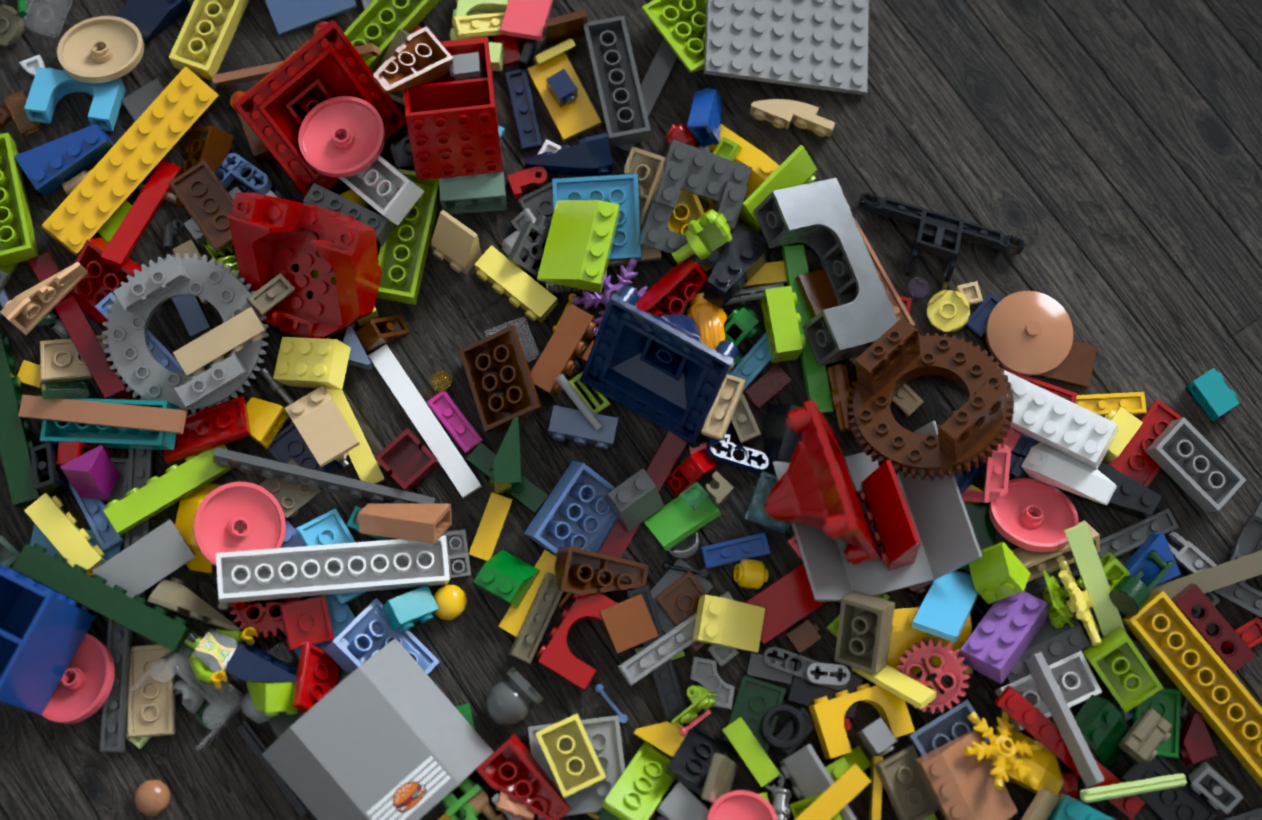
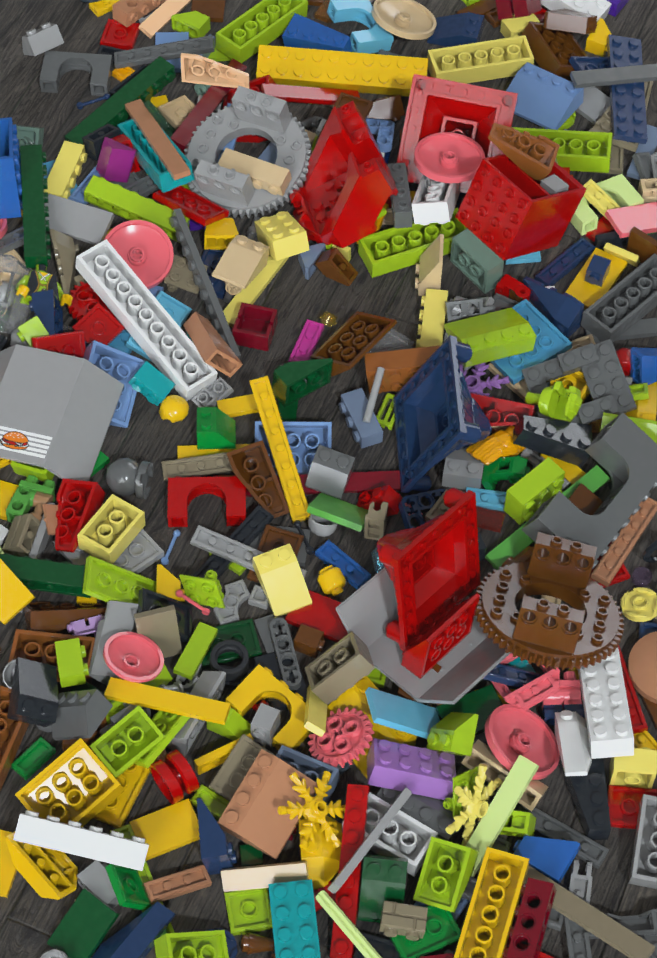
camera: 60 degrees right, 20 degrees down
dark tan plate [247,273,295,317] -> none
white tile [368,344,482,499] -> none
dark orange tile [599,594,659,654] -> none
clear light blue tile [679,482,711,511] -> none
tan tile [701,374,746,441] -> none
light grey beam [806,663,850,686] -> none
dark green piece [1109,550,1175,616] -> none
none -> yellow tile [249,376,311,524]

